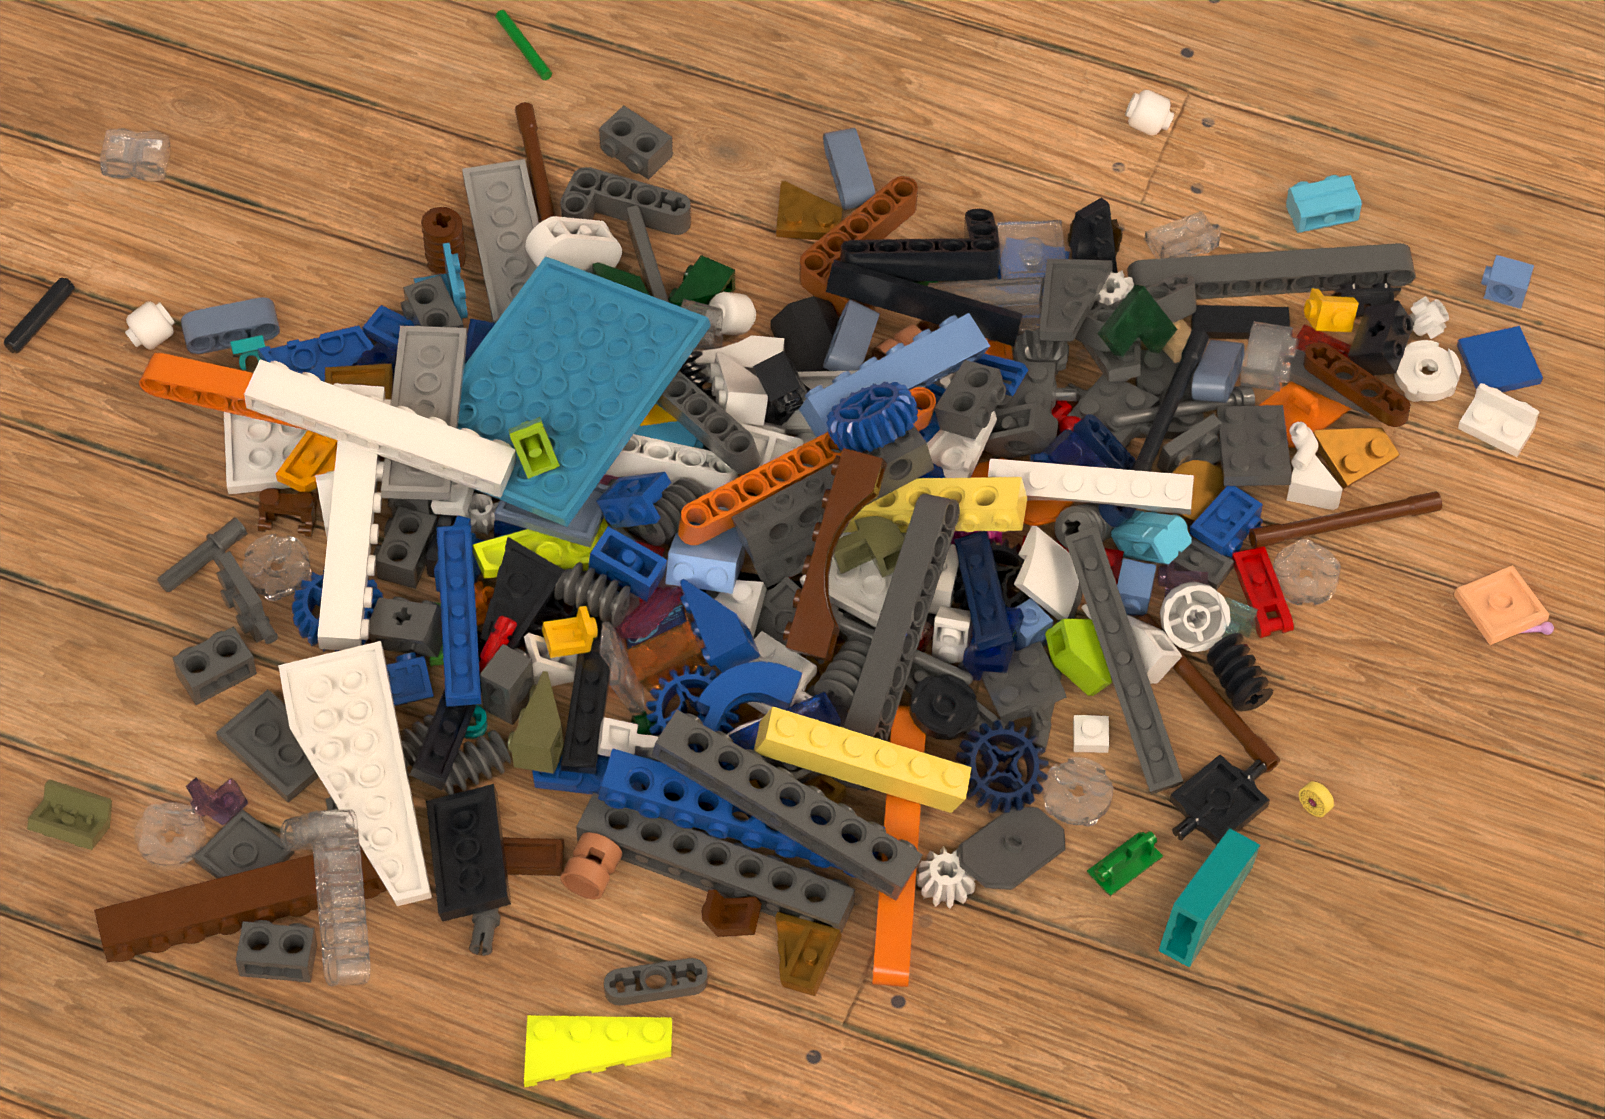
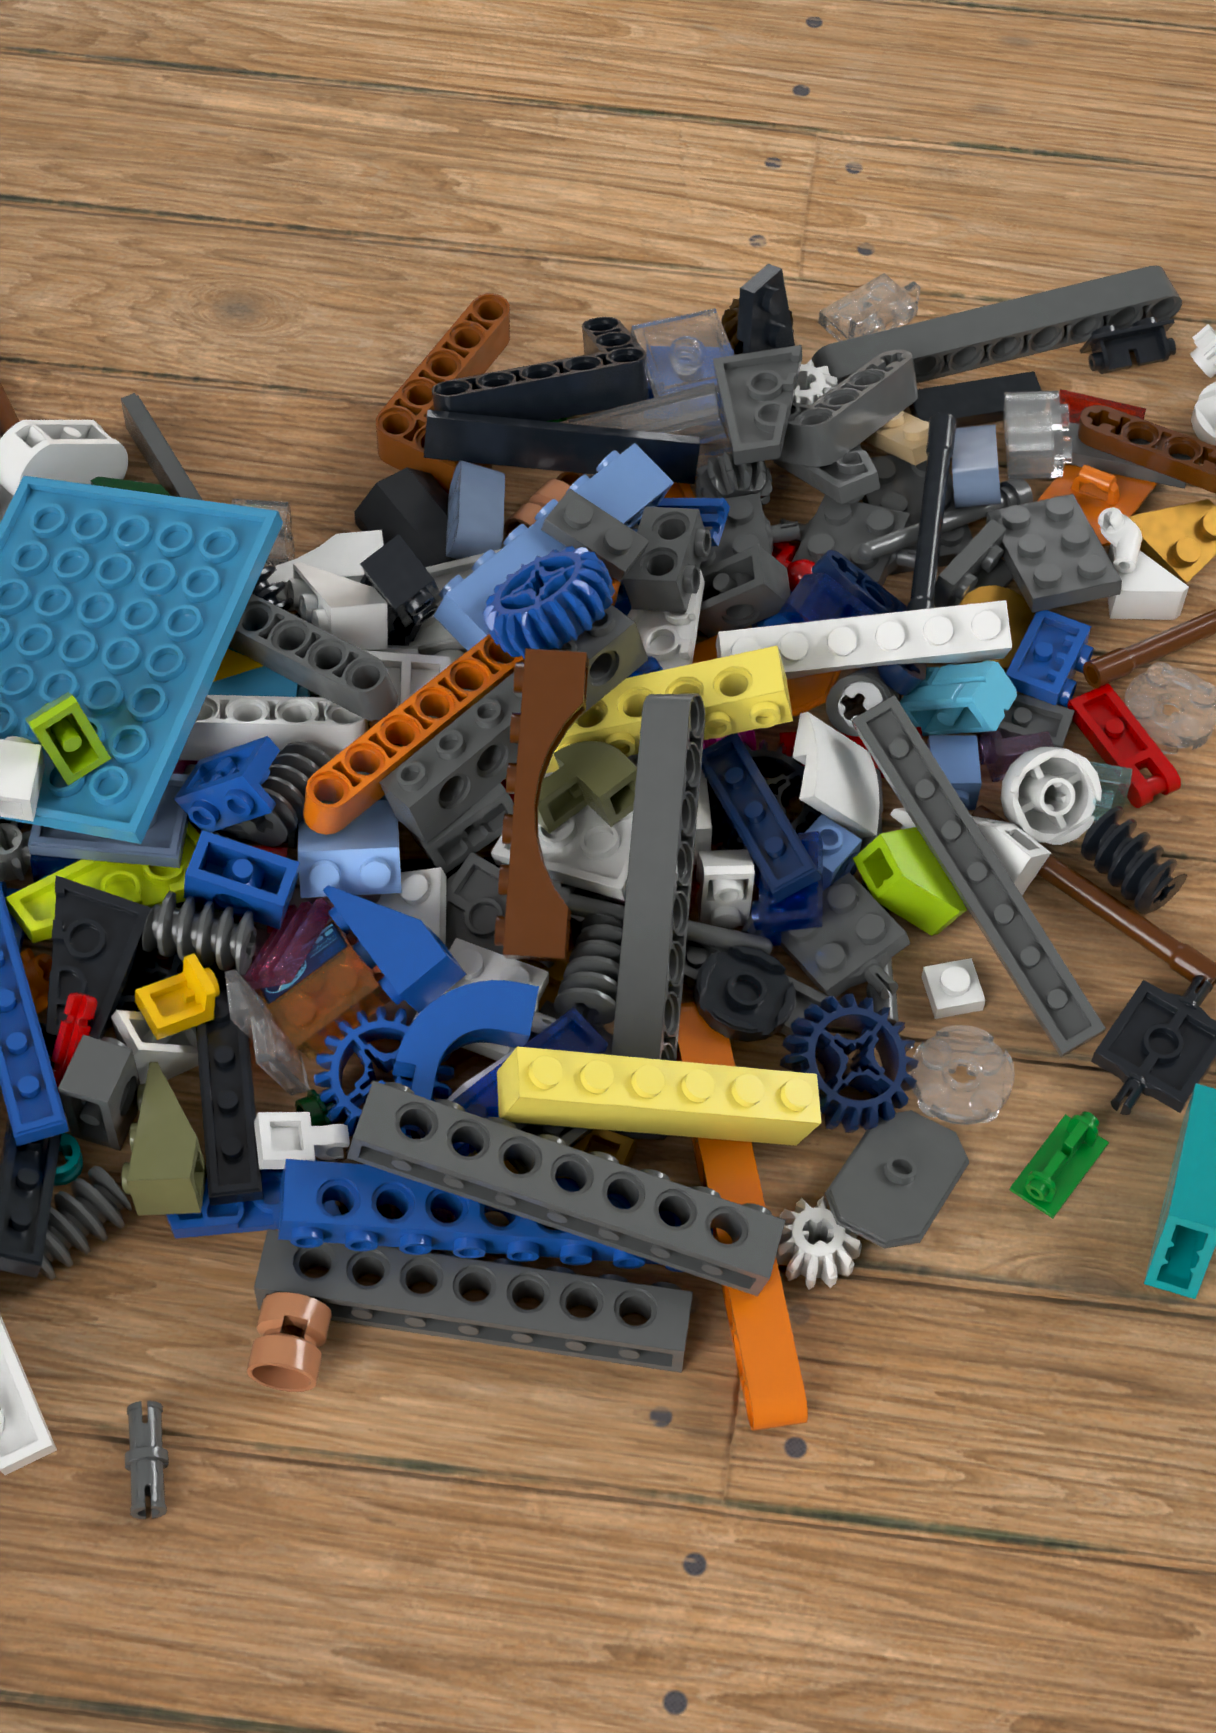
camera: 15 degrees left, 0 degrees up
black plate [426,784,511,922] -> none
reddish brown tile [503,837,564,876] -> none
neon yellow wing [524,1015,672,1088] -> none
dark grey beam [560,167,691,235] -> none
dark grey brick [599,105,673,180] -> none
dark grey beam [604,958,708,1006] -> none
dark green slope [668,255,735,316] -> none
reddish brown bracket [702,889,762,937] -> none
white head [707,292,756,336] -> none
pearl gold wing [775,912,842,996] -> none
pearl gold wing [776,181,842,240] -> none
sand blue beam [823,127,875,210] -> none
clear green plate [1097,284,1178,357] -> none
white head [1125,90,1174,136] -> none
medium azure brick [1286,175,1362,233] -> none
yellow bracket [1304,288,1359,332] -> none
black brick [1348,302,1414,376] -> none
none -> dark grey plate [541,489,649,582]

